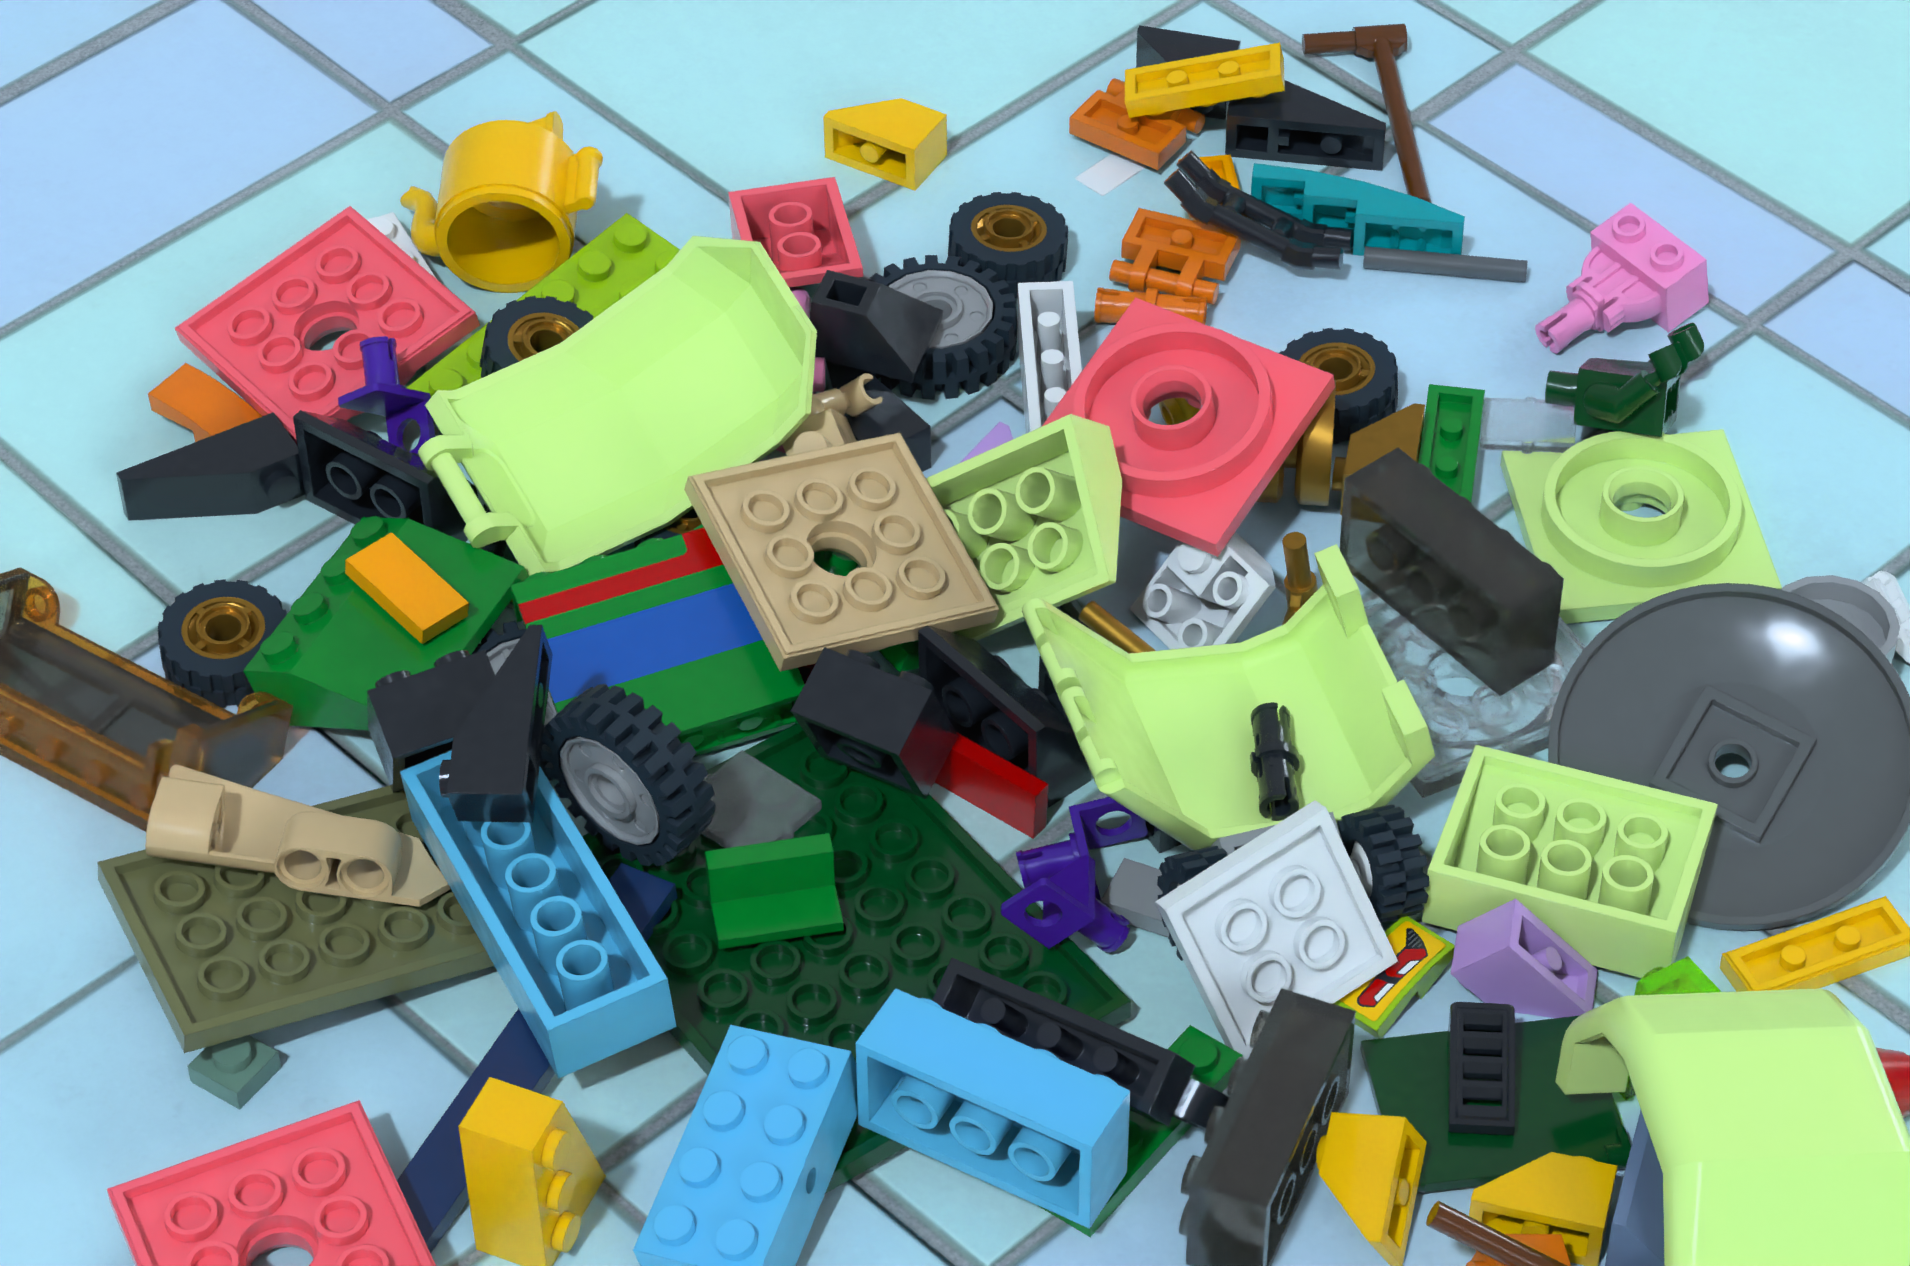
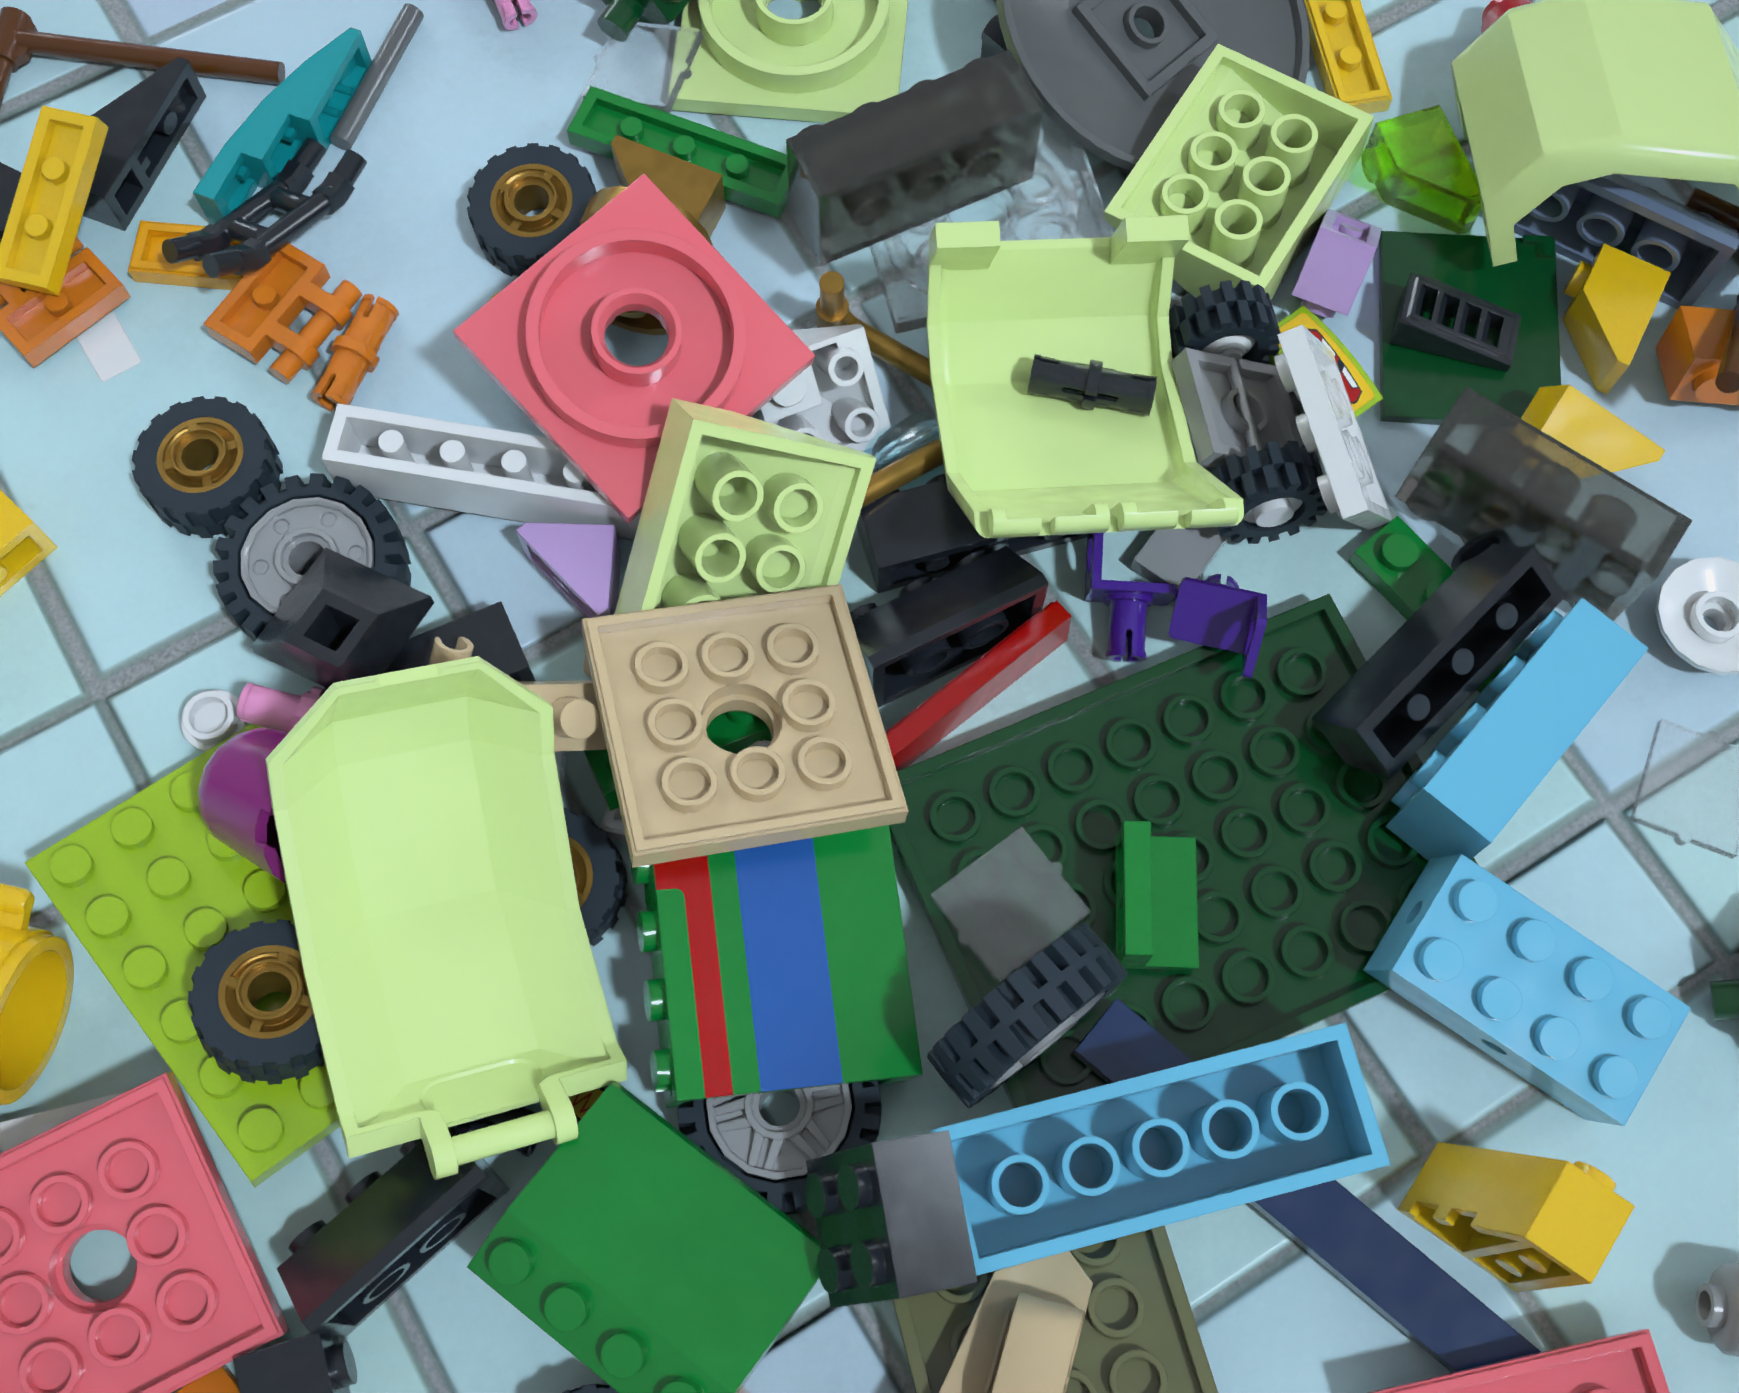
camera: 80 degrees left, 25 degrees up
dark purple bracket [338,336,435,454] -> none
light orange tile [345,532,469,644] -> none
black slope [439,625,553,822] -> none
coral slope [728,177,863,287] -> none
black brick [791,647,958,799] -> none

